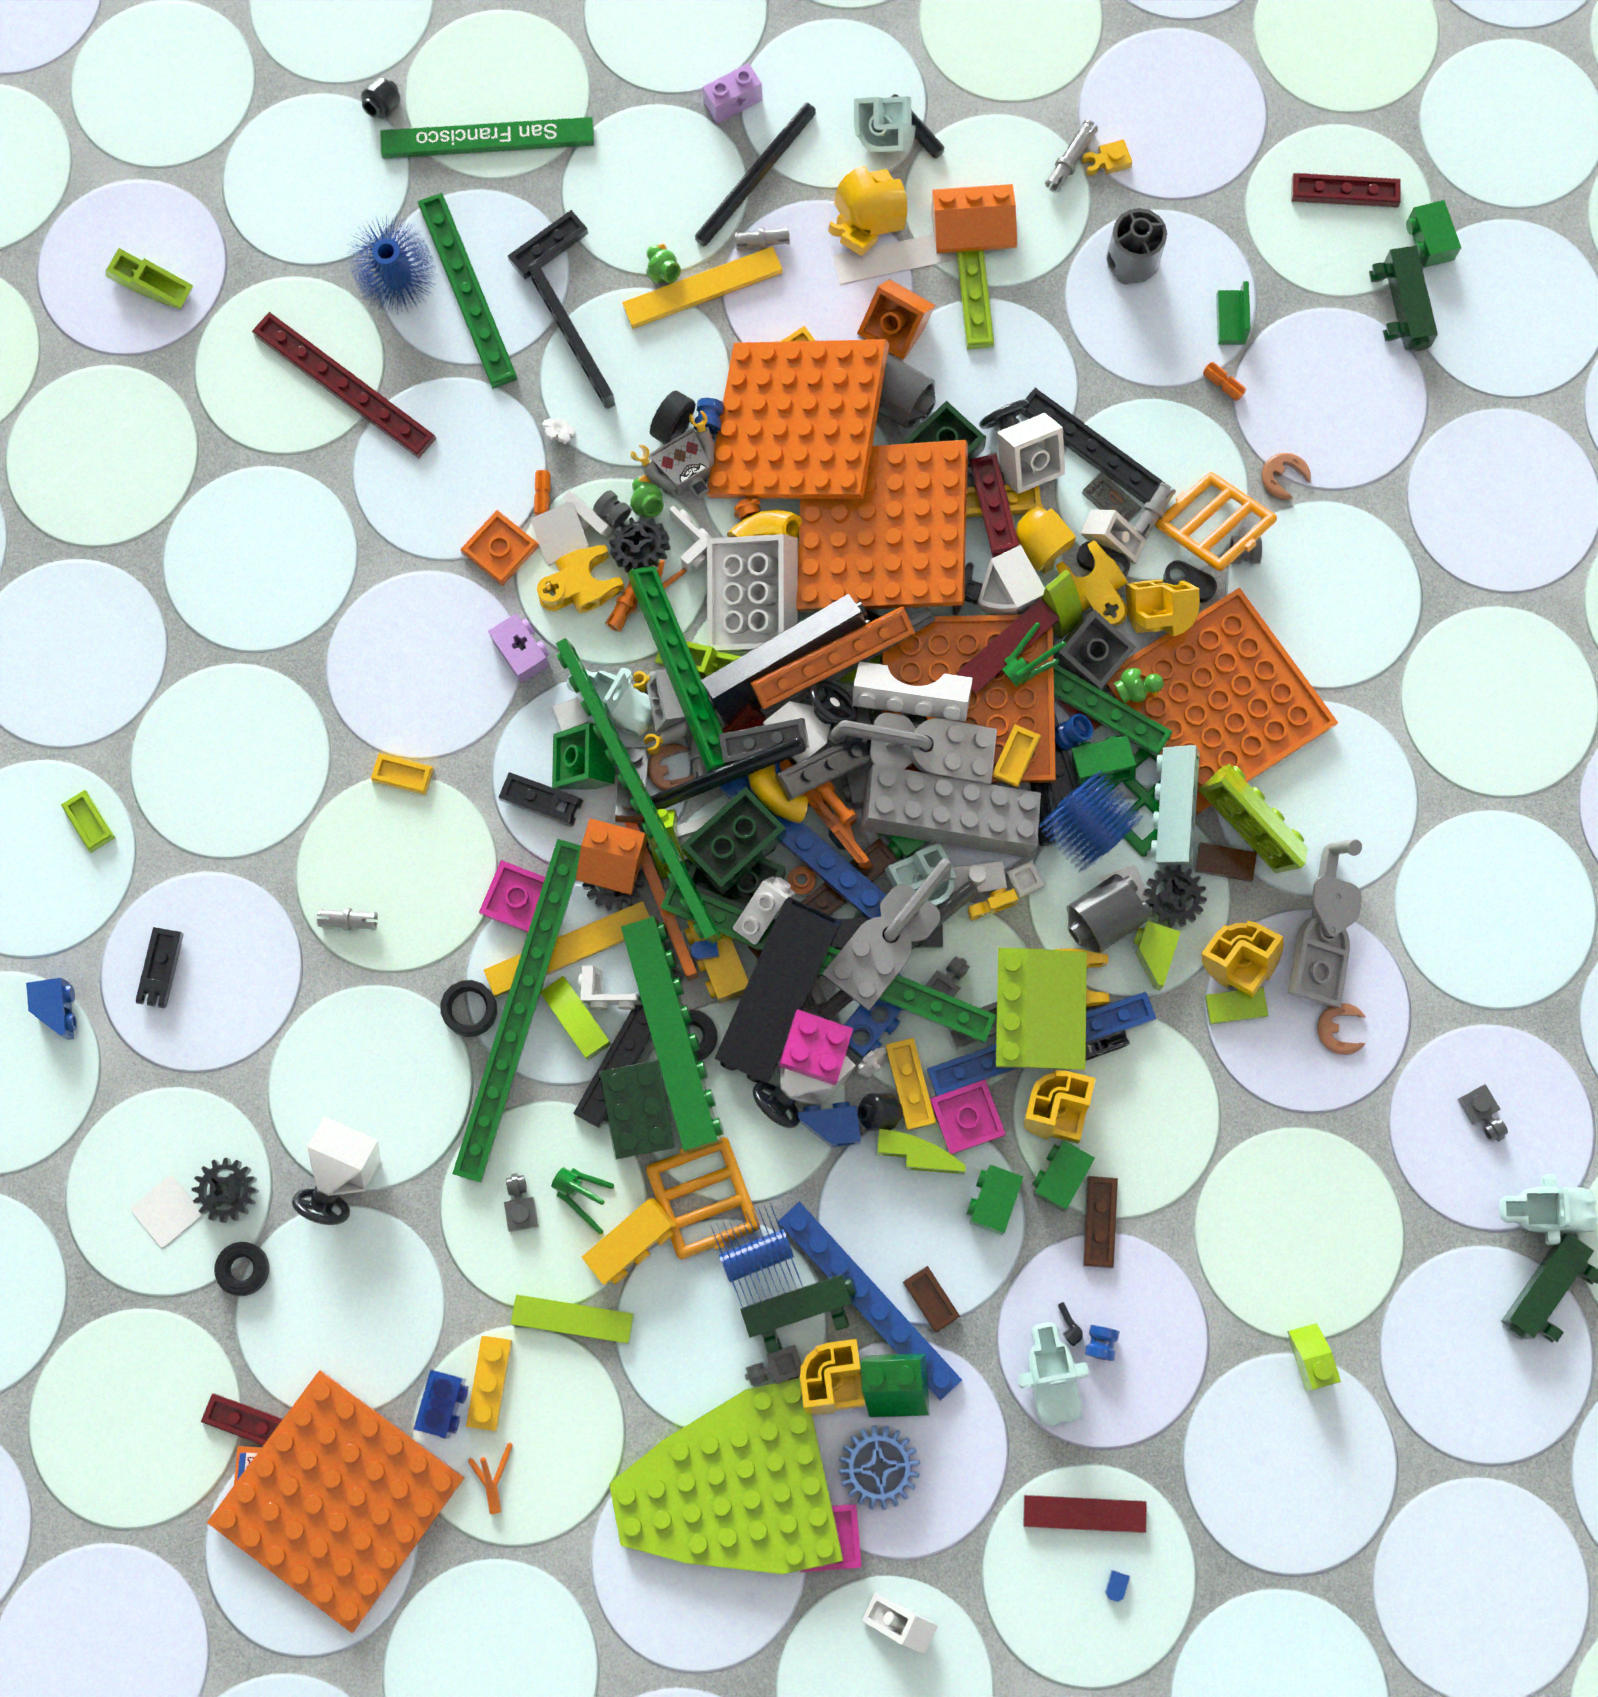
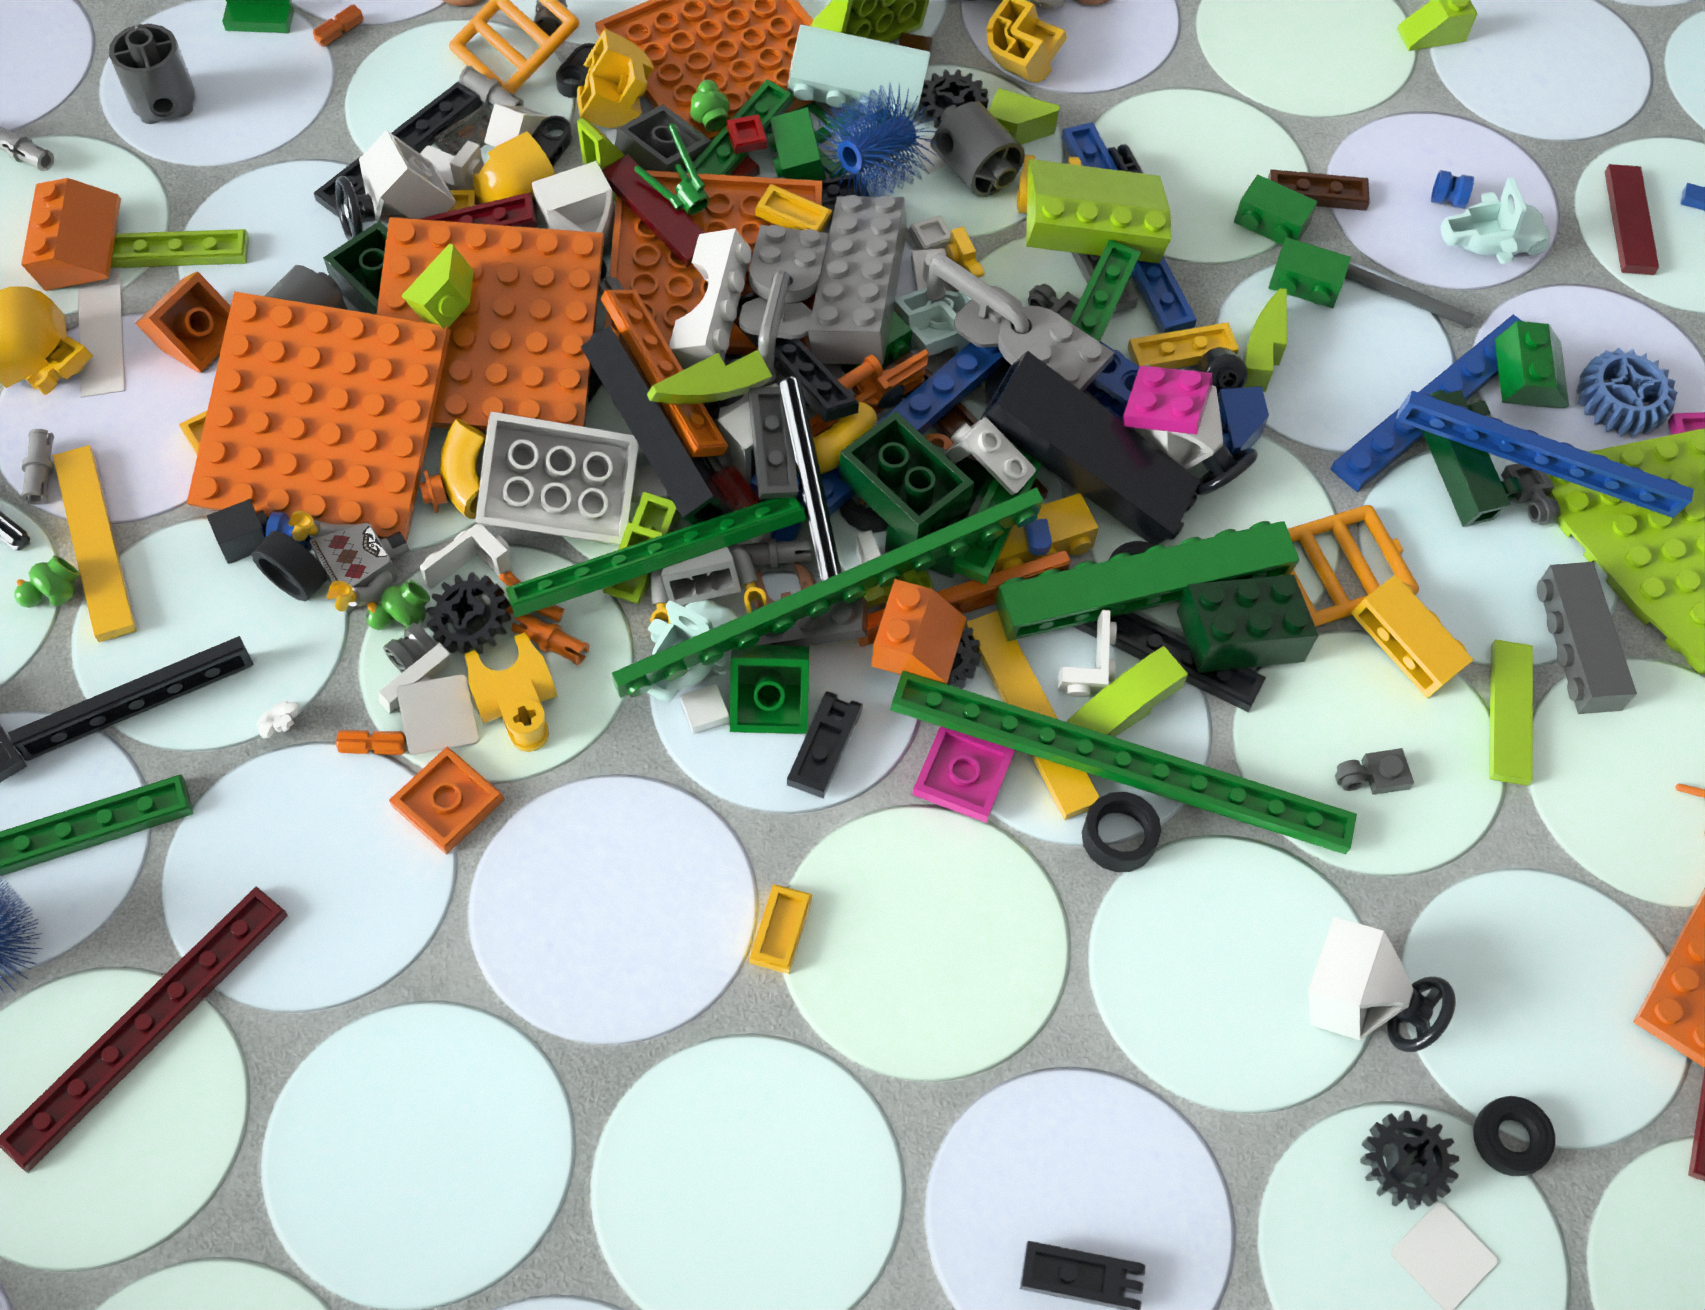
camera: 95 degrees left, 15 degrees down
light grey pin [317,908,378,931] -> none
clear blue bracket [413,1369,469,1439] -> none
yellow plate [466,1335,512,1431] -> none
lavender brick [488,613,550,684] -> none
green plant [551,1167,614,1235] -> none
blue piece [711,1202,803,1310] -> none
yellow brick [800,1339,865,1415] -> none
reddish brown tile [902,1266,961,1333] -> none
dark pink plate [930,1080,1006,1155] -> none
yellow brick [1023,1070,1096,1144] -> none
yellow piece [1055,540,1128,626] -> none
blue wheel [1055,714,1093,751] -> none
black hand [1057,1302,1083,1346] -> none
yellow plate [1082,139,1133,176] -> none
lime tile [1205,987,1269,1025] -> none
none -> black brick [206,499,268,564]
none -> lime slope [401,244,474,329]
none -> white bracket [420,140,484,190]
none -> lime slope [647,350,772,404]
none -> red tile [727,114,767,154]
none -> dark grey bar [1345,264,1474,327]
none -> blue plate [1396,390,1694,518]
none -> dark grey brick [1537,562,1637,714]

